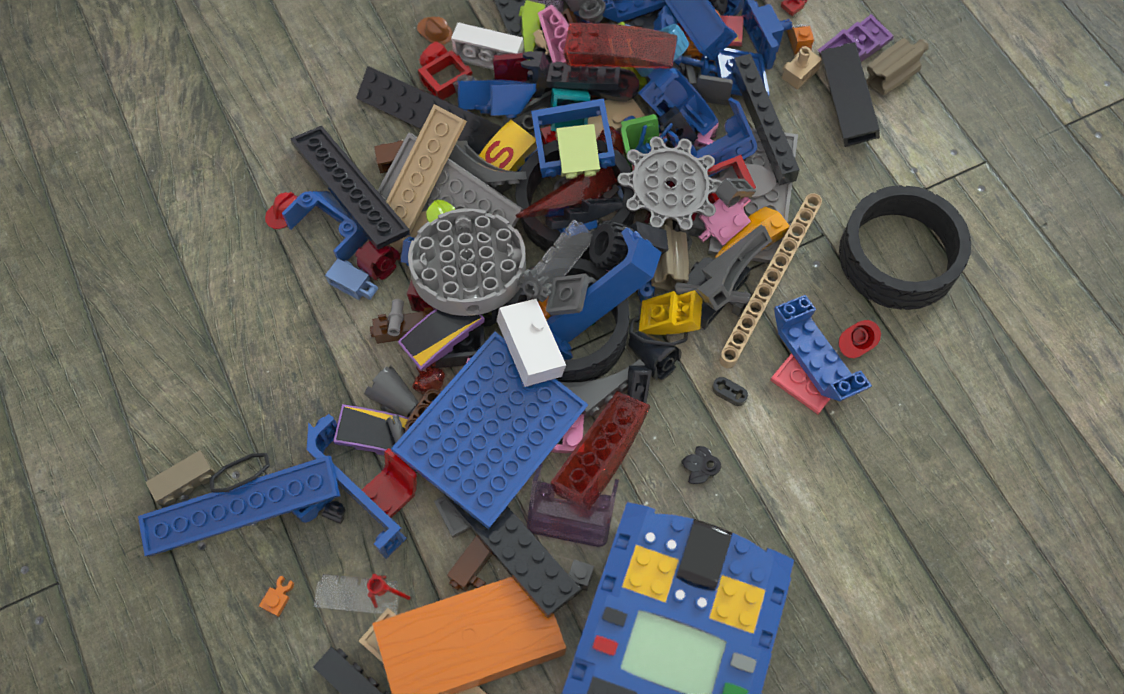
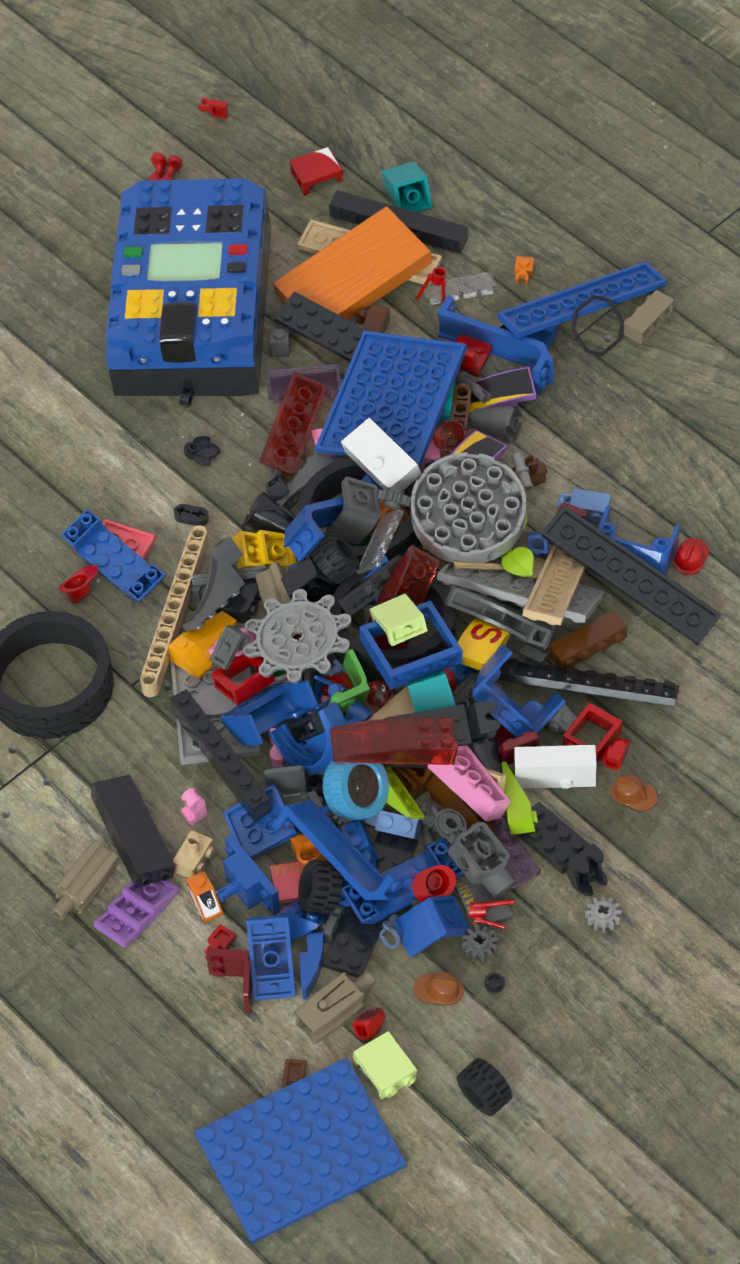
camera: 165 degrees right, 10 degrees down
none -> bright pink leg [181,788,208,826]
none -> clear red piece [433,420,467,453]

